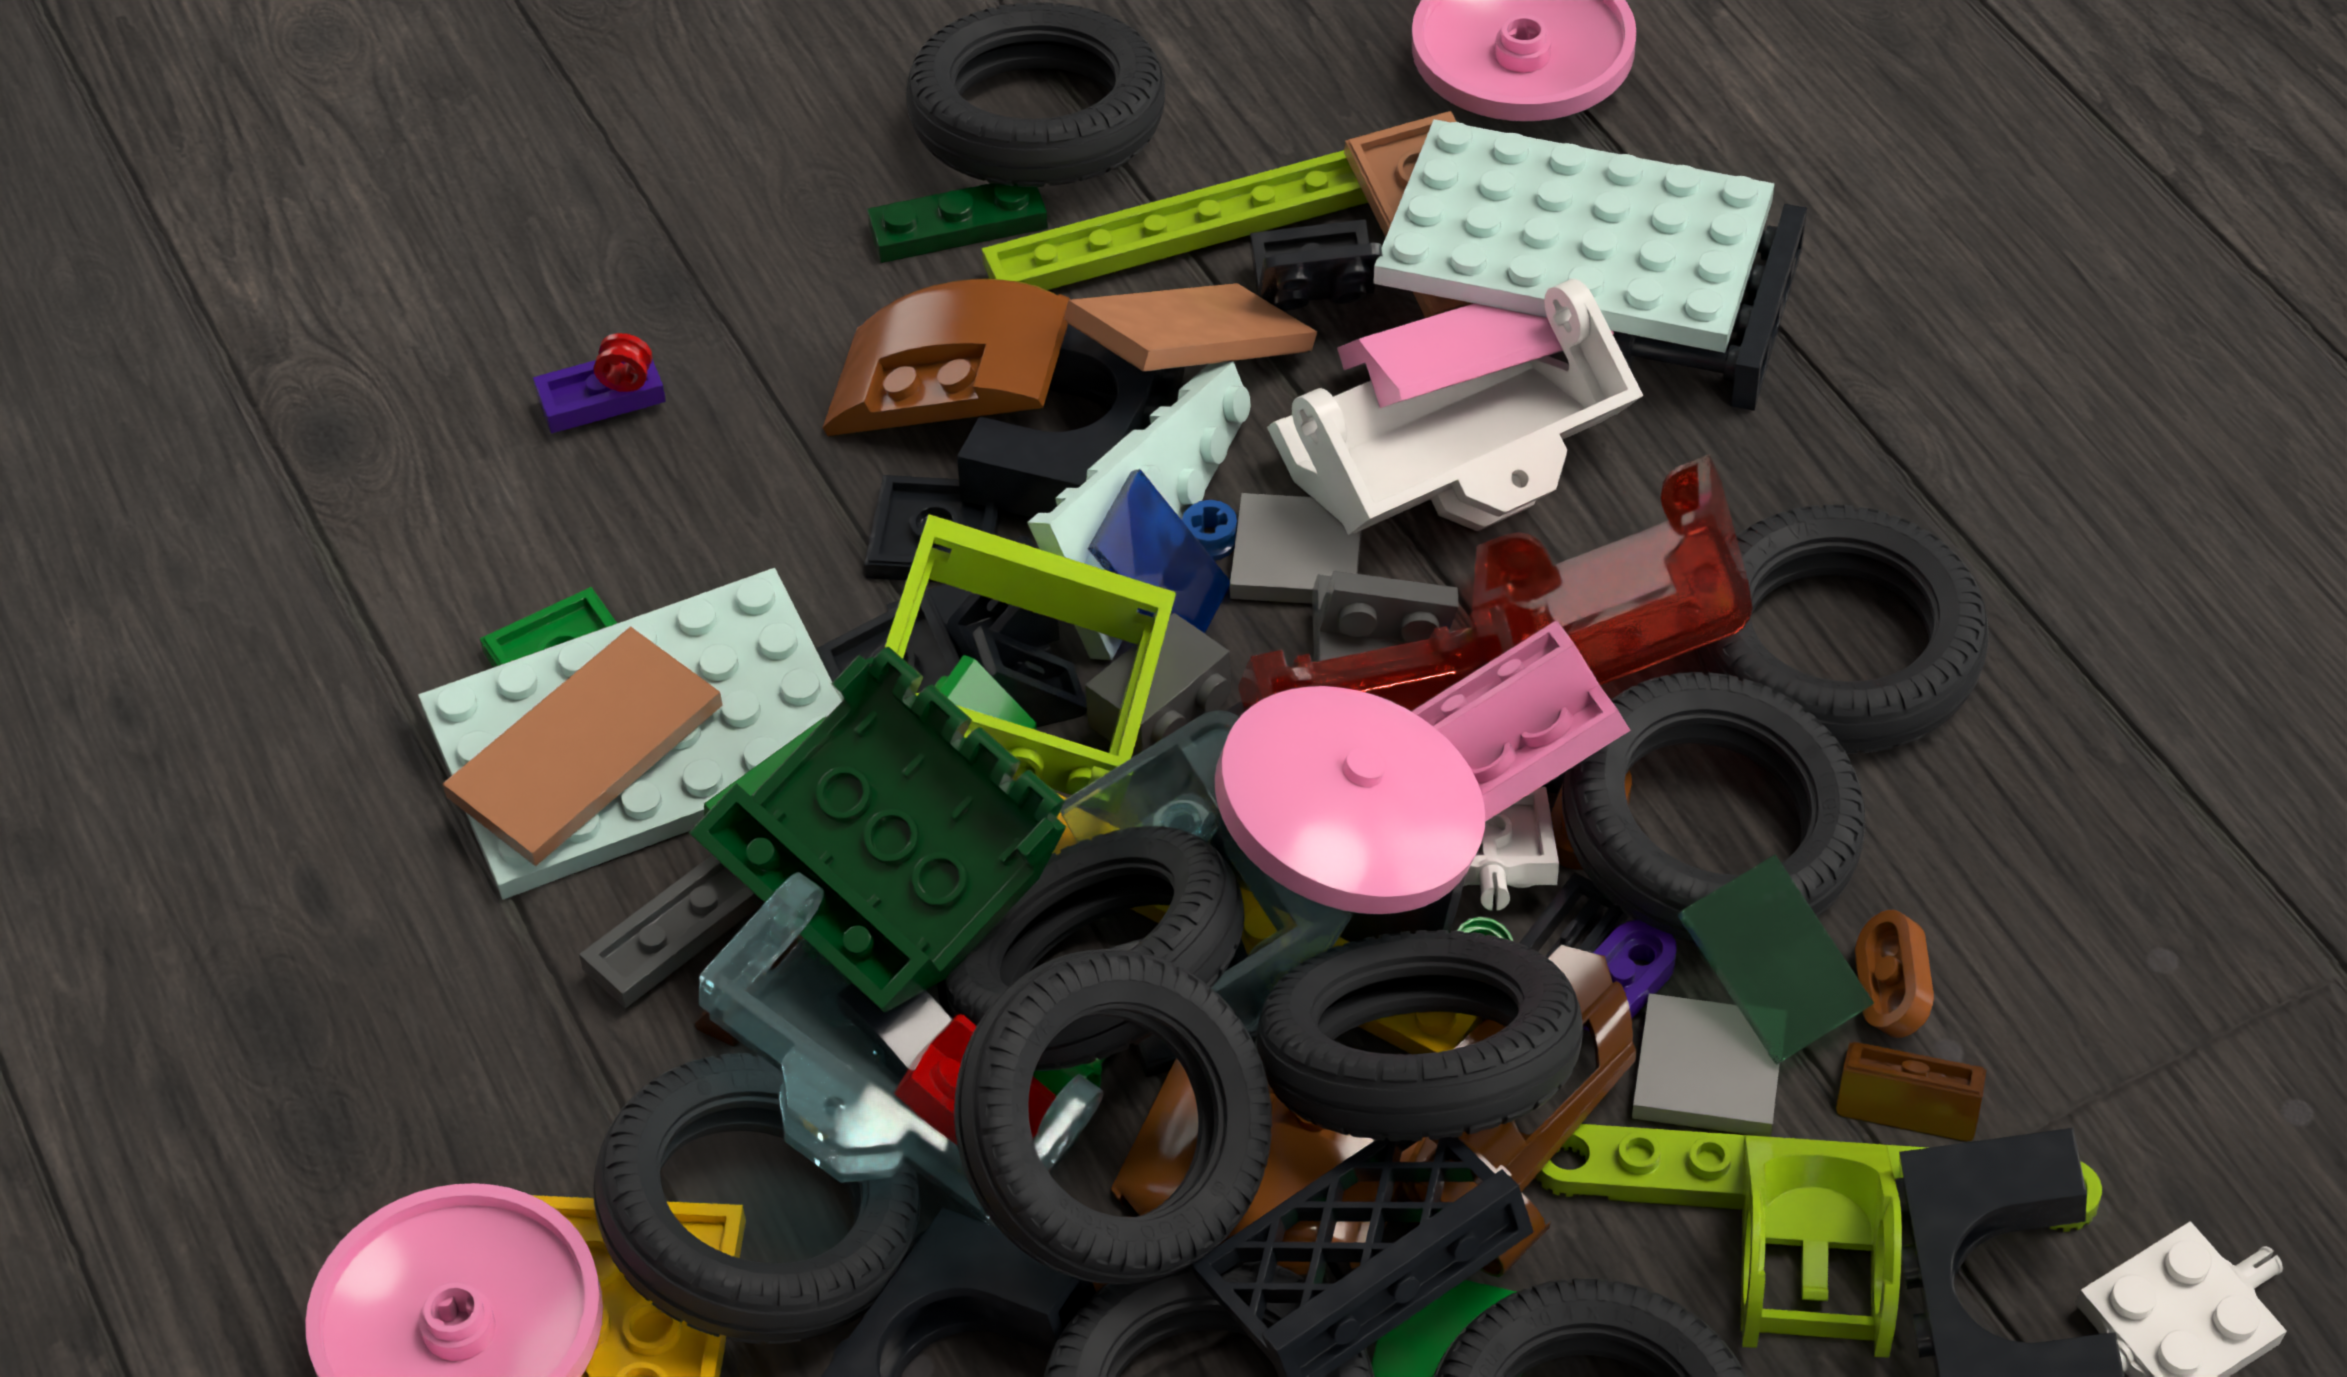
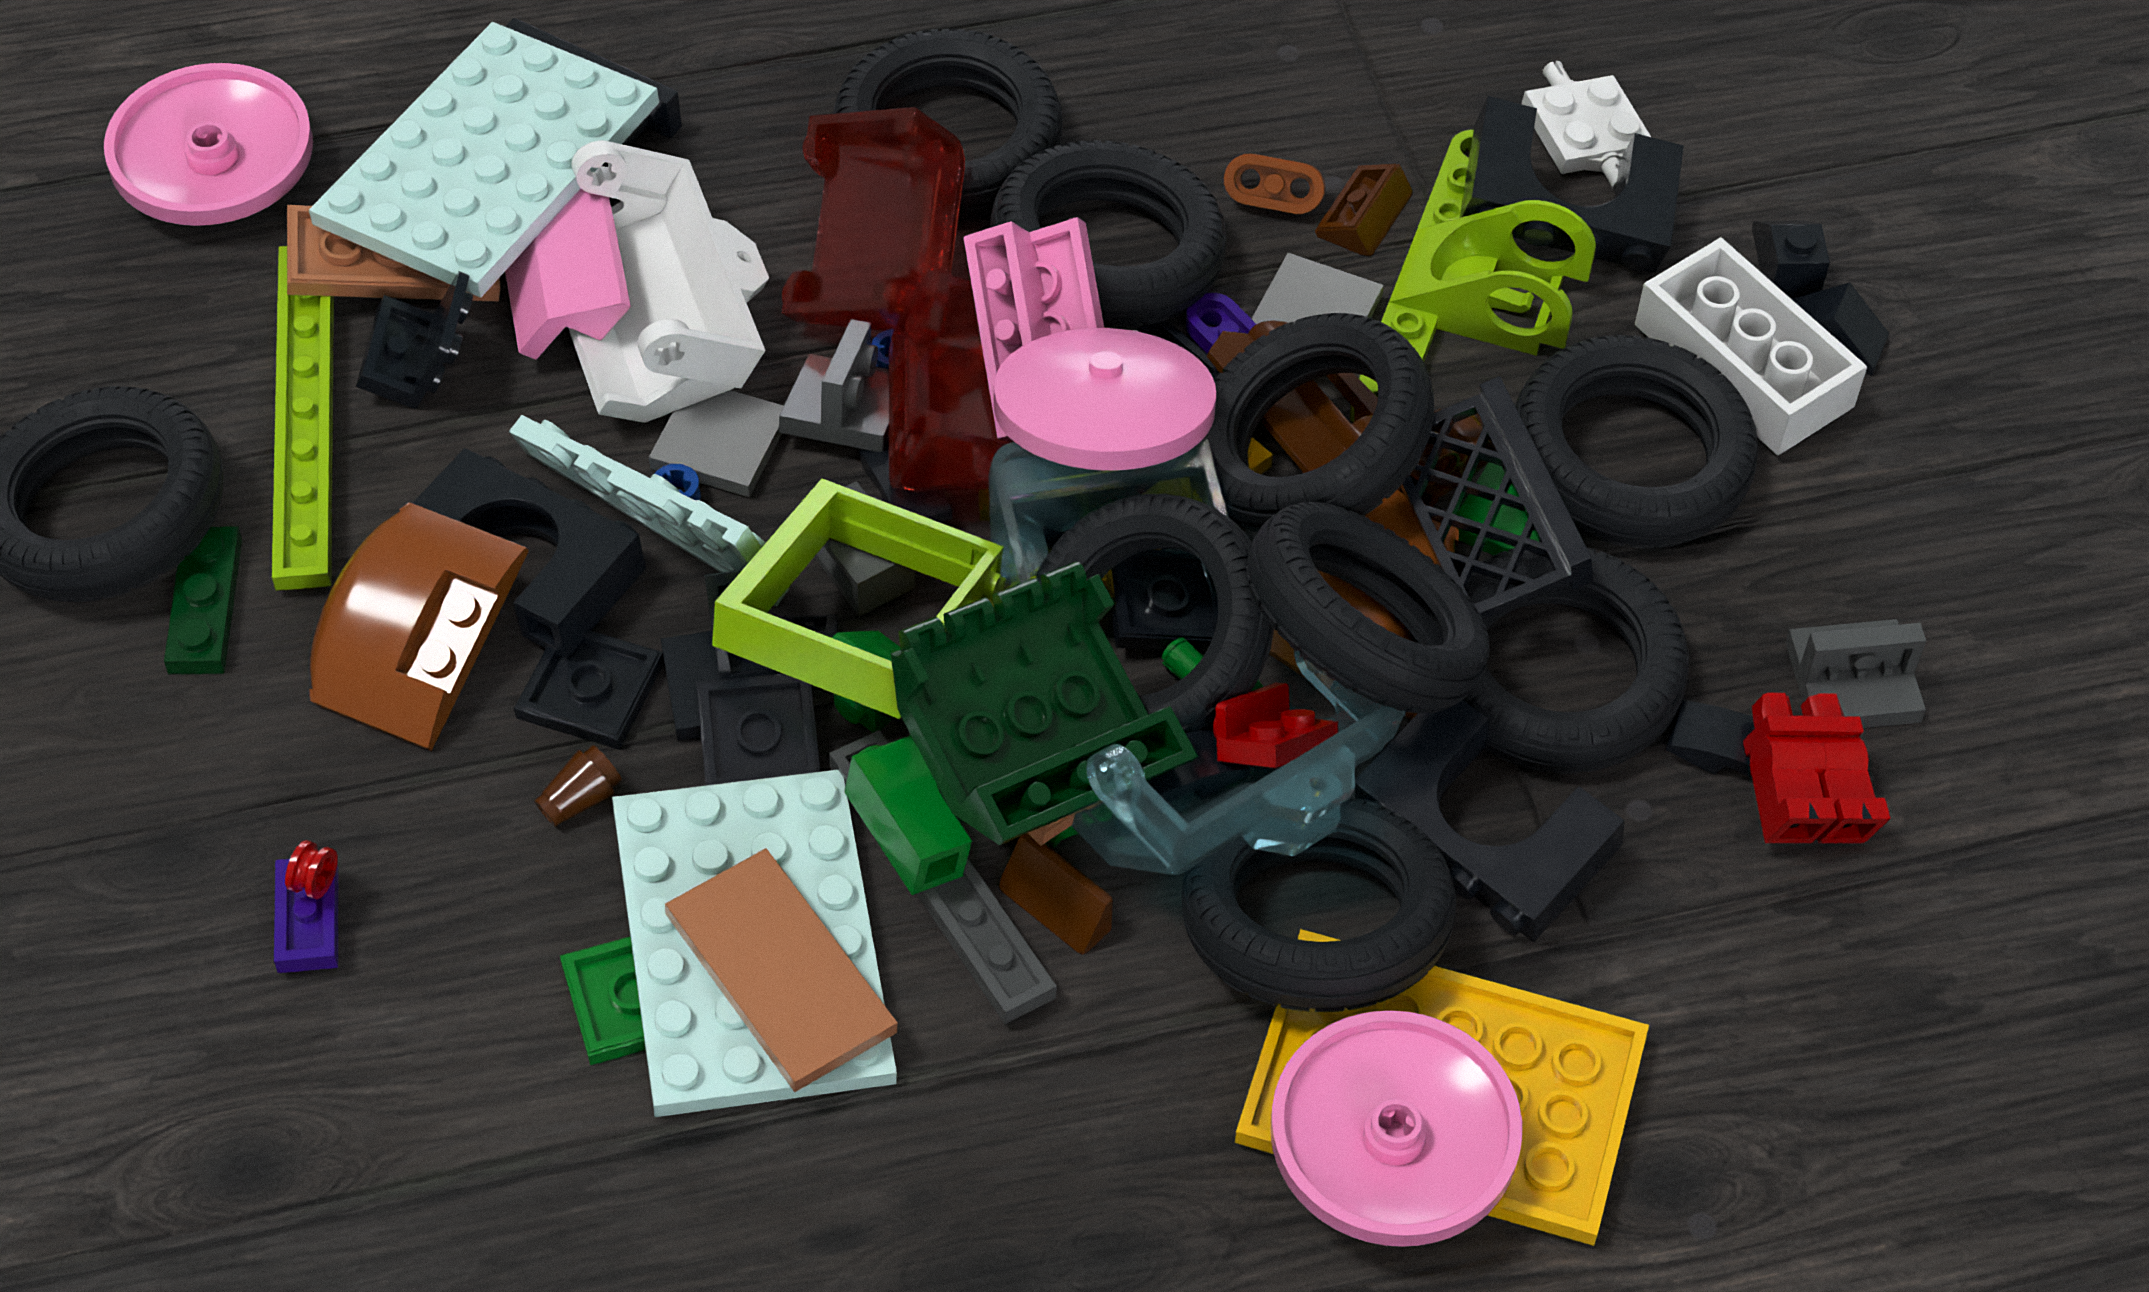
camera: 80 degrees left, 5 degrees up
nougat tile [1064,283,1317,371] -> none
clear blue piece [1087,469,1230,633] -> none
clear green piece [1677,855,1874,1065] -> none
none -> reddish brown cone [534,745,622,827]

